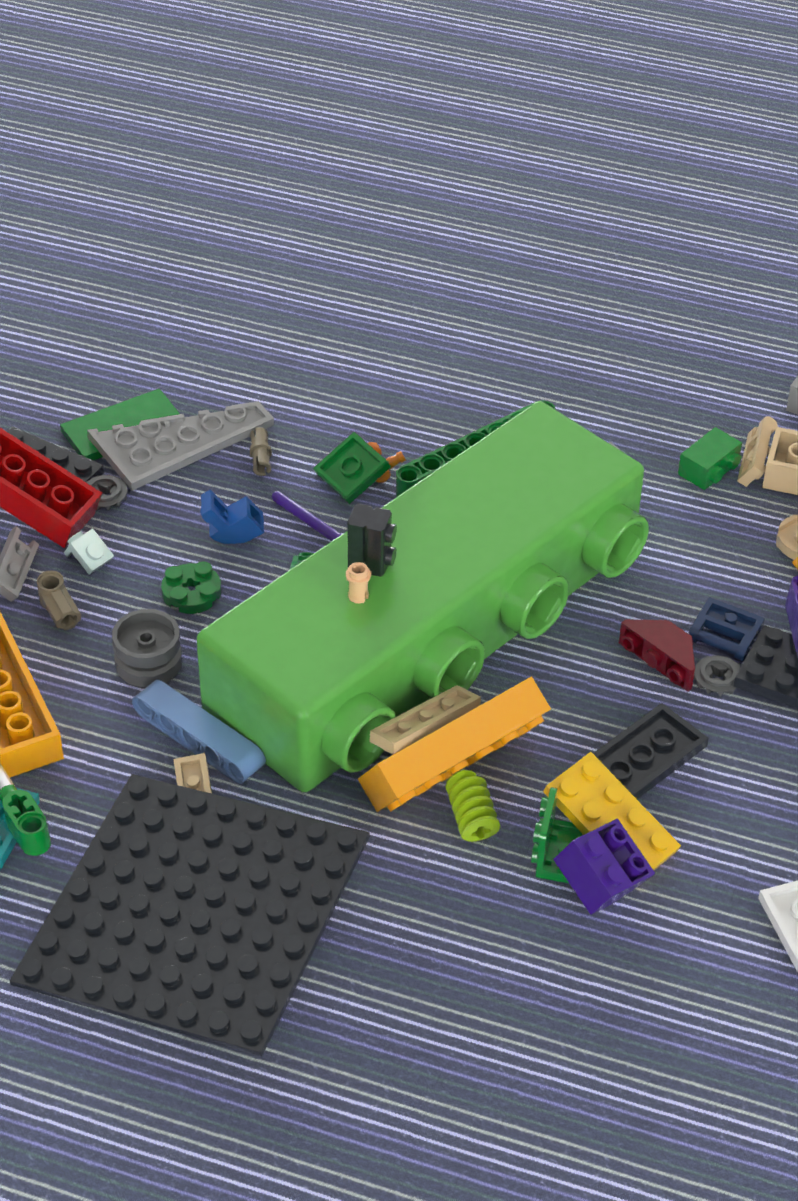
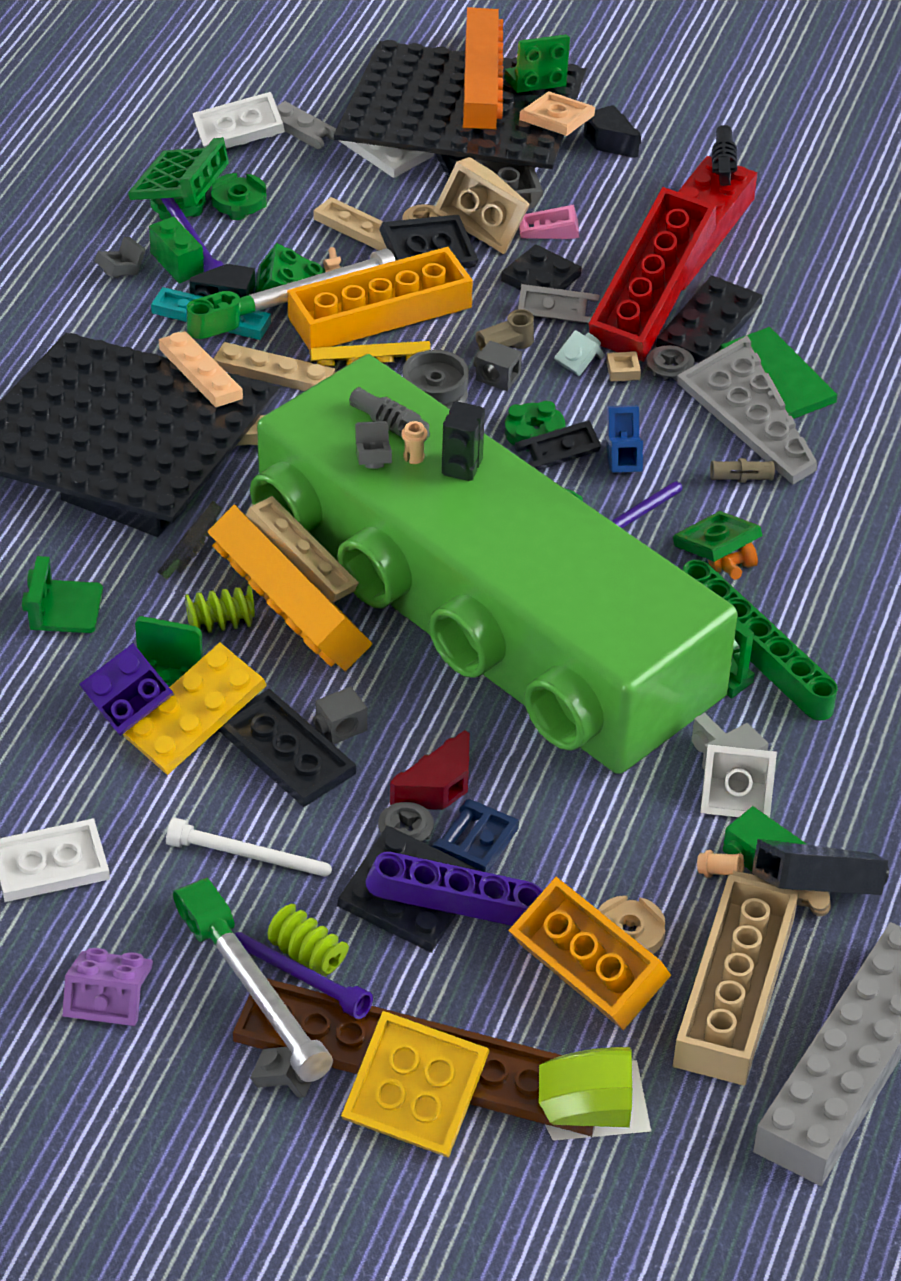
camera: 90 degrees right, 0 degrees up
none -> green bracket [22,556,103,633]
none -> clear smoke plate [157,500,223,580]
none -> light nougat plate [159,331,243,407]
none -> white piece [166,817,332,877]
none -> tan plate [214,342,335,391]
none -> yellow plate [309,341,431,367]
none -> dark grey brick [313,686,368,745]
none -> dark grey hinge [349,387,430,442]
none -> dark grey bracket [355,421,392,468]
none -> dark grey brick [473,341,522,392]
none -> black hinge [514,420,602,470]
none -> tan plate [606,352,641,381]
none -> light nougat pin [697,850,744,878]
none -> white slope [700,744,777,817]
none -> black slope [752,839,889,895]

